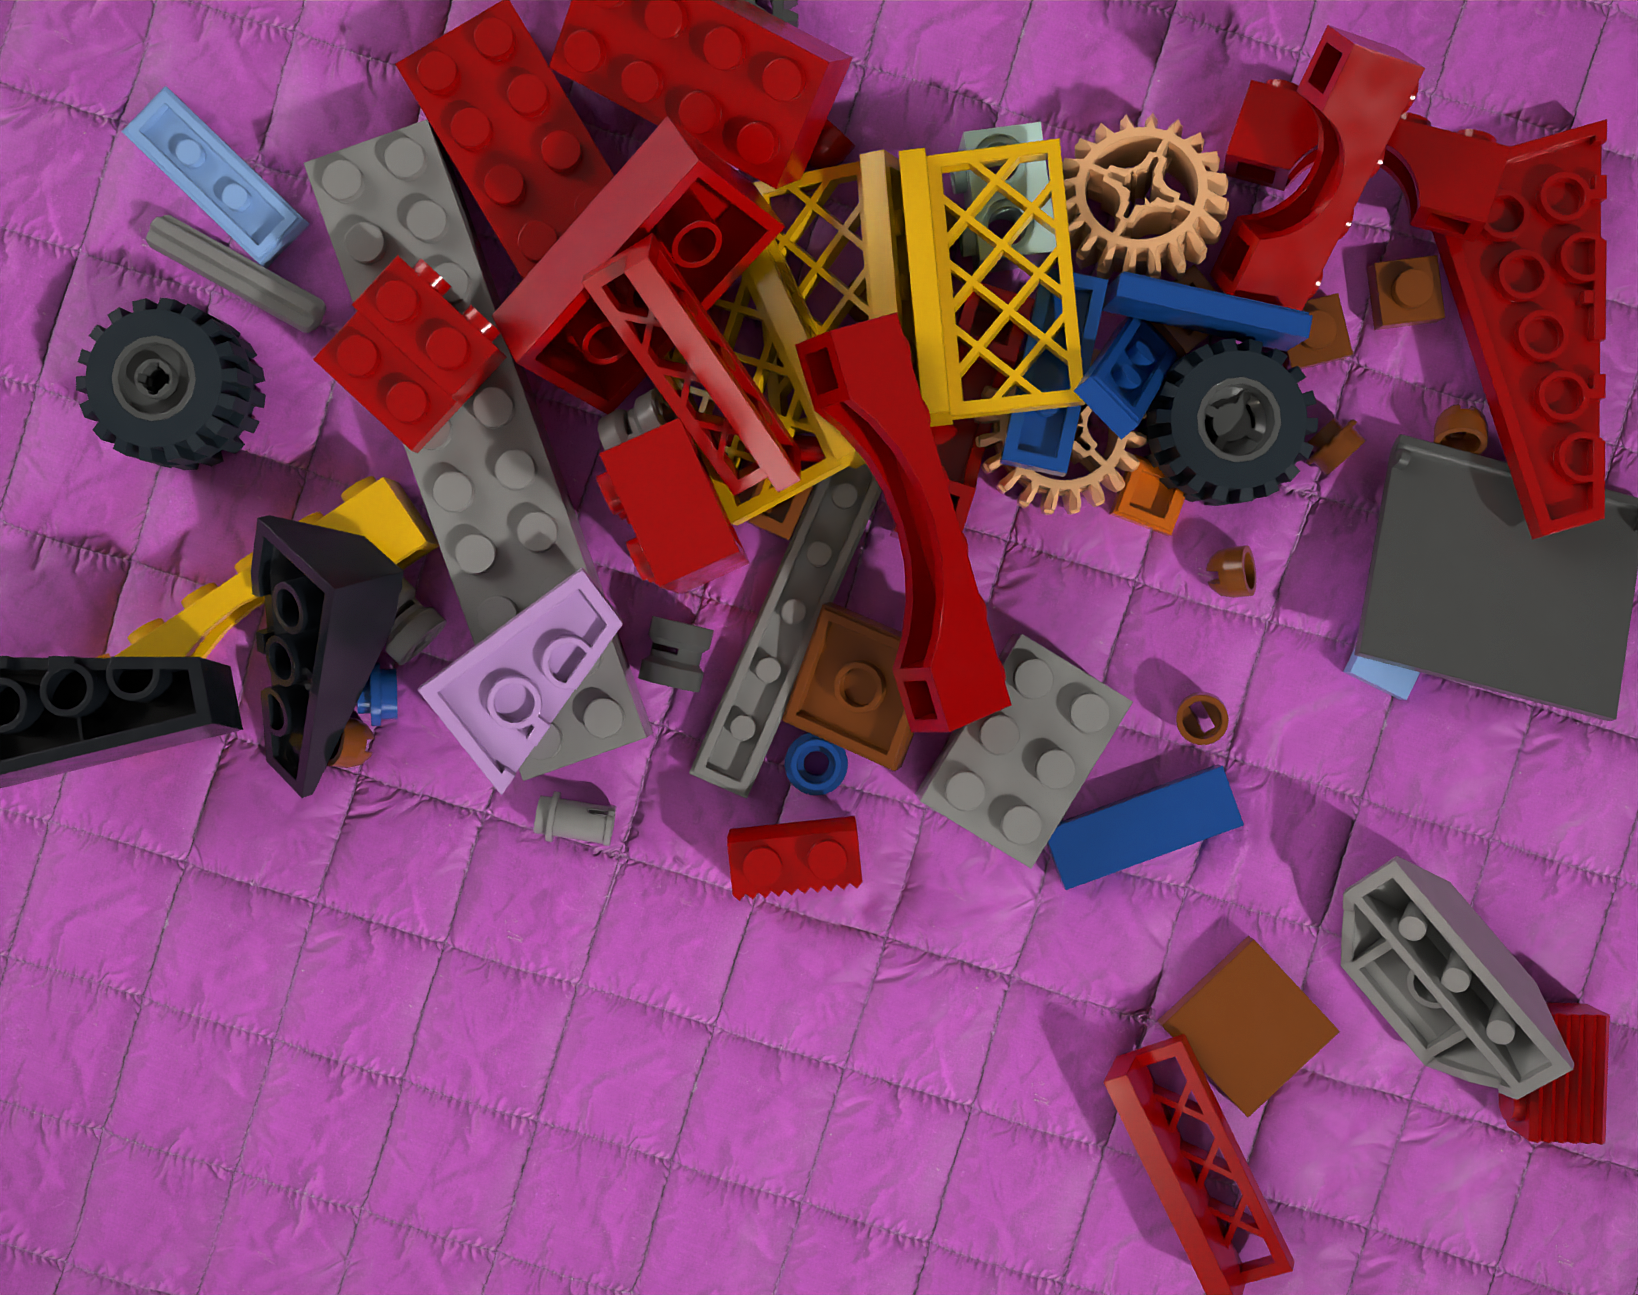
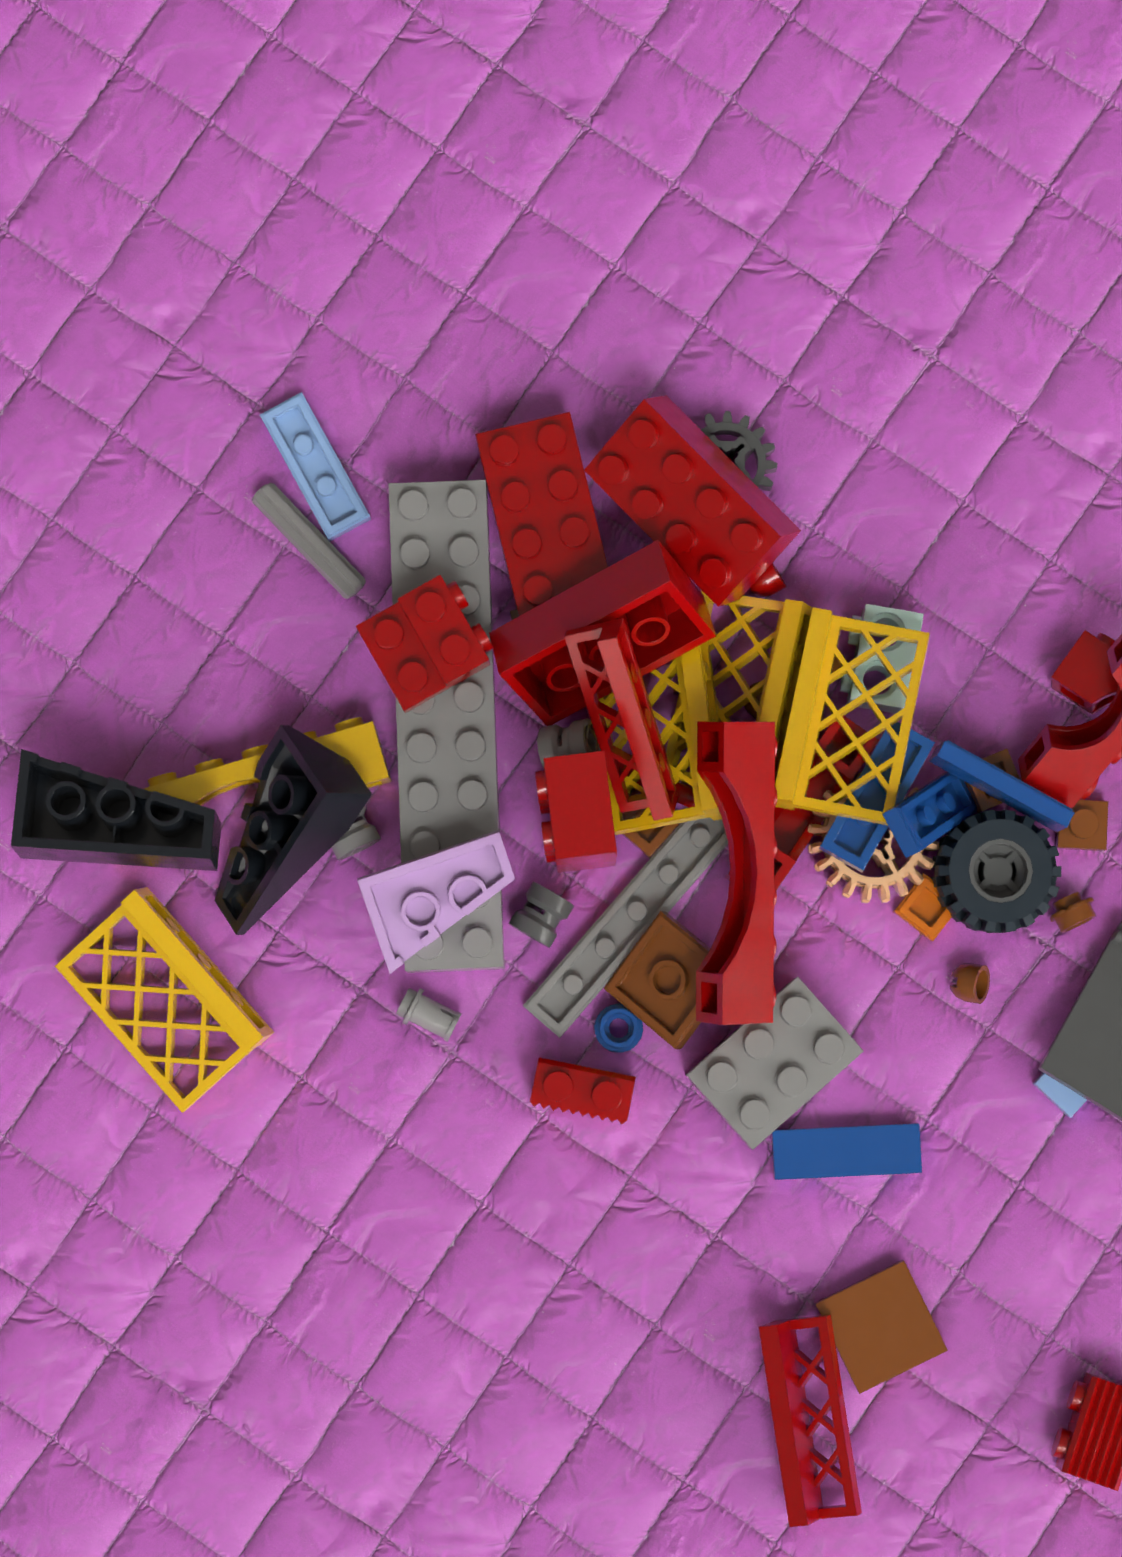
camera: 25 degrees right, 5 degrees down
black wheel [76,297,266,470] -> none
dark orange hinge [327,717,375,768] -> none
blue plate [357,662,398,726] -> none
light nougat gear [1062,113,1229,280] -> none
dark orange hinge [1176,692,1229,745] -> none
light grey wedge [1341,856,1574,1100] -> none
none -> yellow fence [55,887,274,1113]

